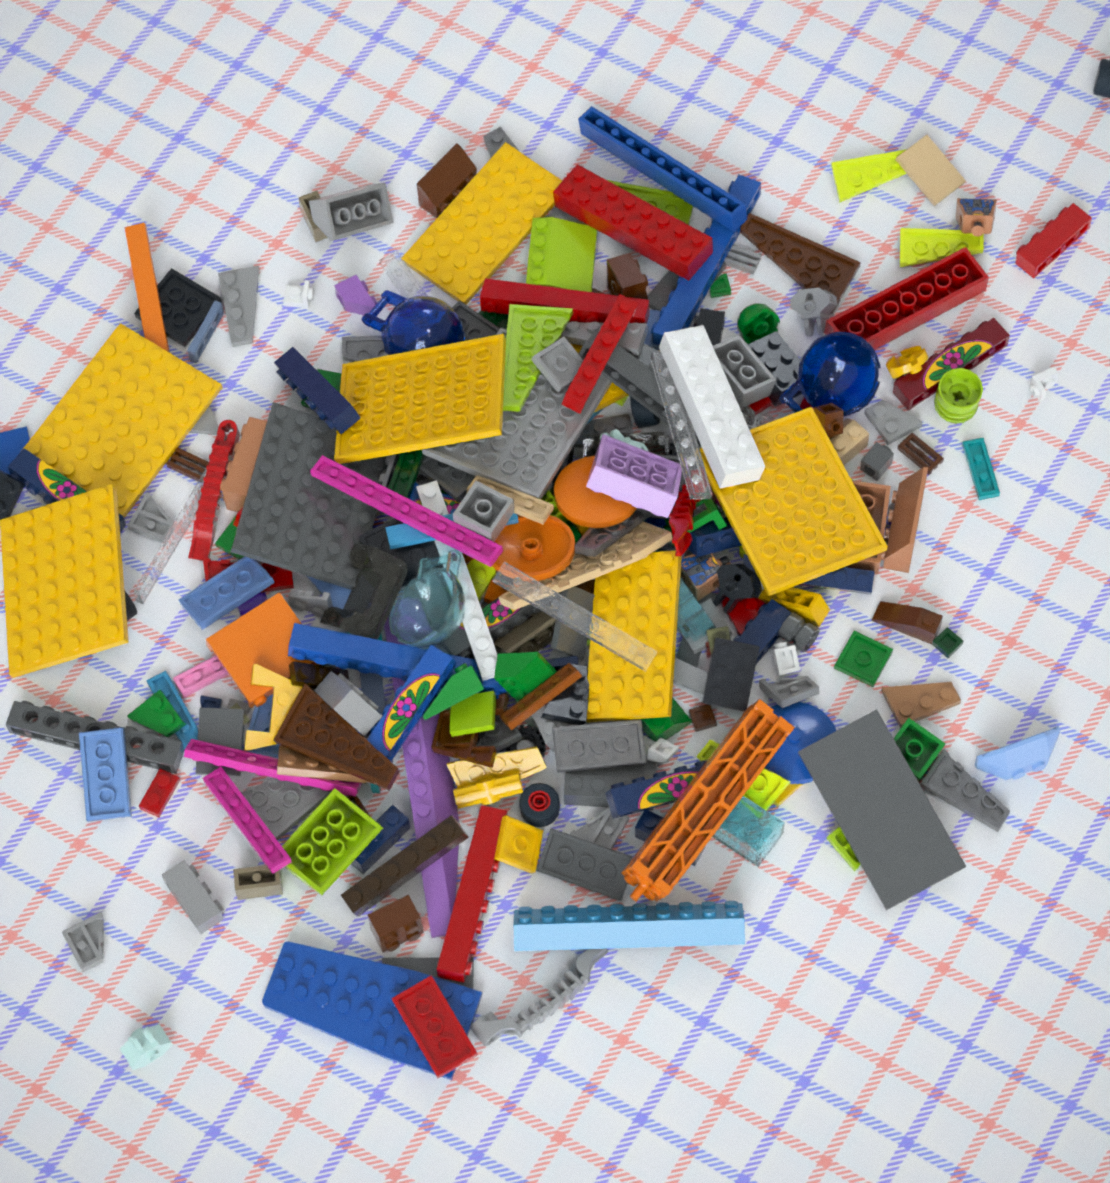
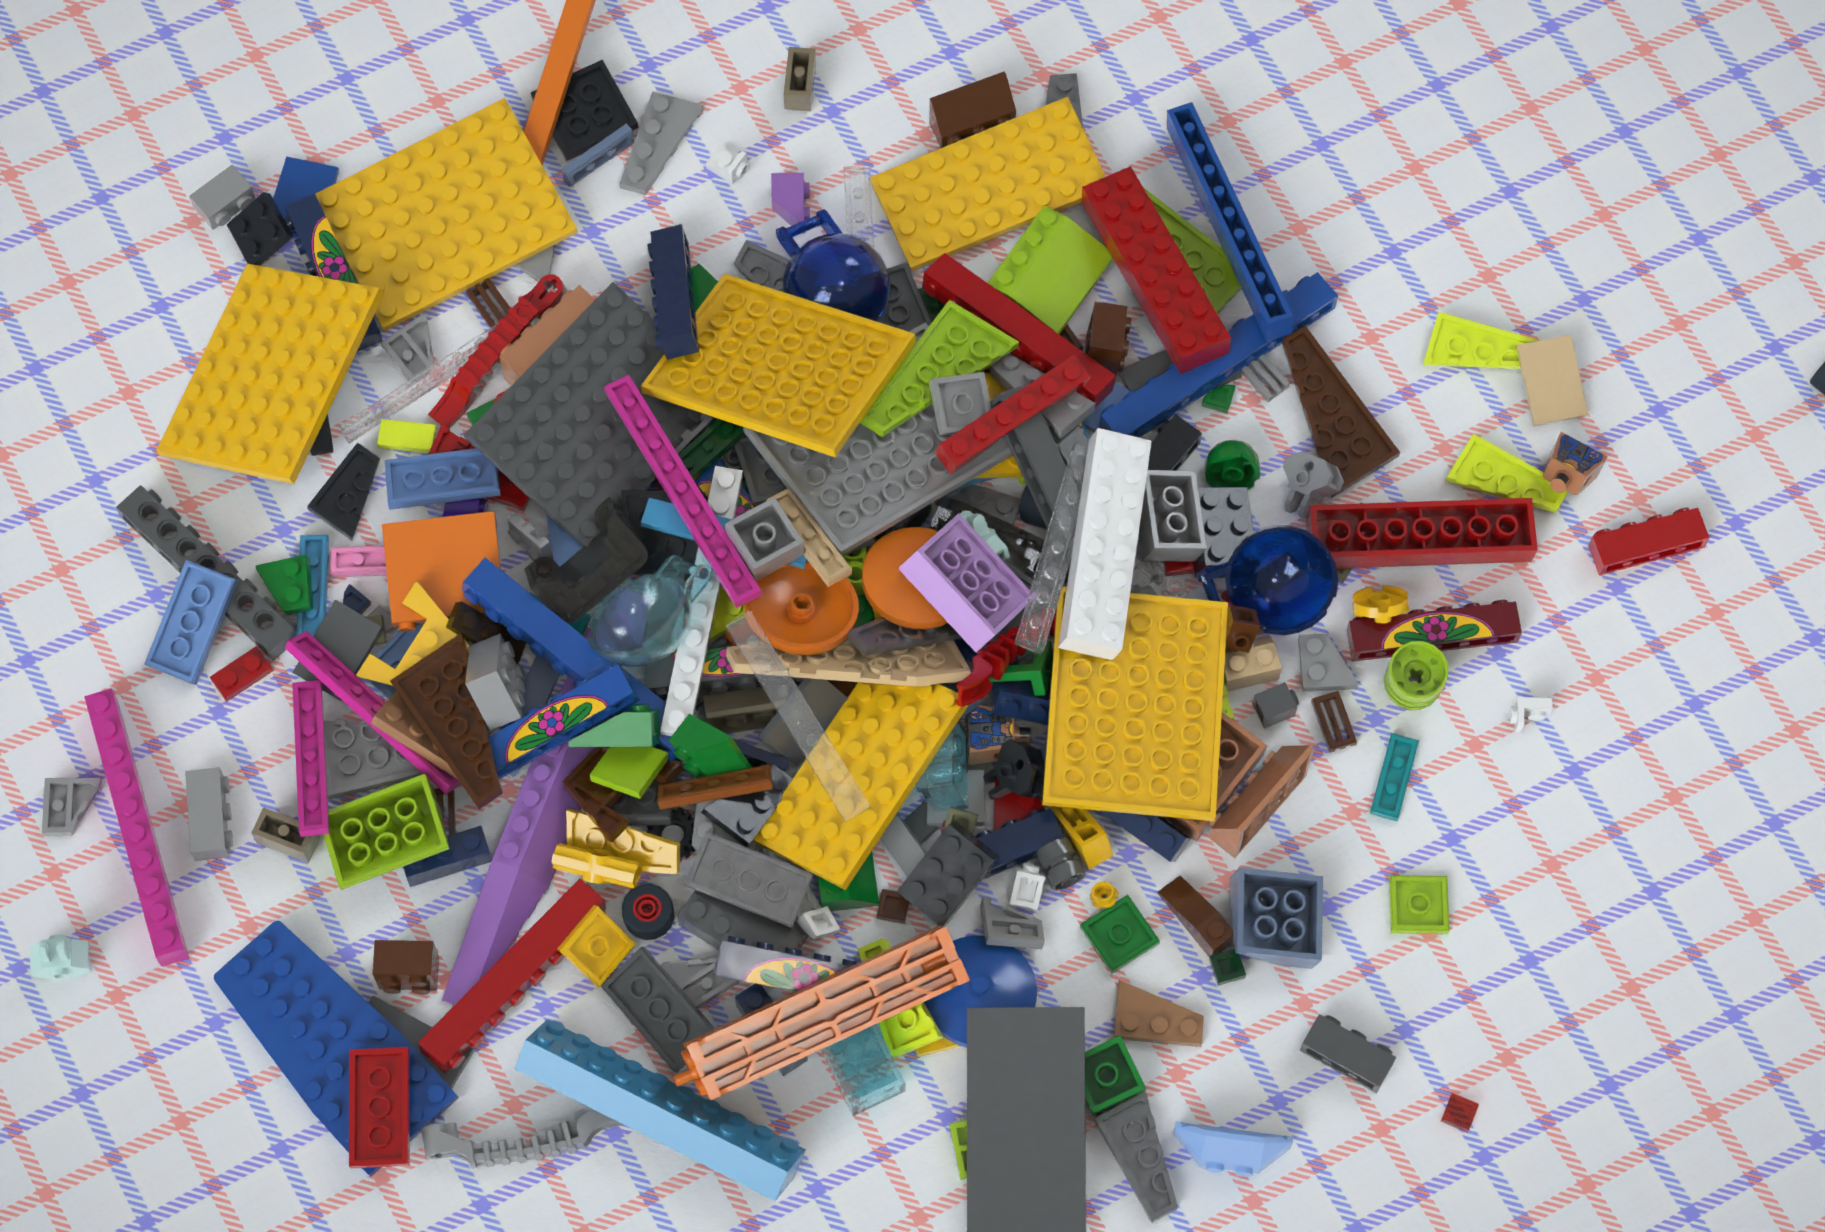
camera: 25 degrees right, 5 degrees up
light grey slope [309,183,393,241] -> none
dark brown brick [341,815,469,917] -> none
none -> dark pink brick [84,688,189,967]
none -> black wing [307,442,380,541]
none -> neon yellow tile [377,419,437,453]
none -> yellow plate [1090,882,1118,909]
none -> sand blue slope [1229,867,1323,969]
none -> dark grey brick [1300,1014,1396,1094]
none -> lime tile [1389,875,1449,934]

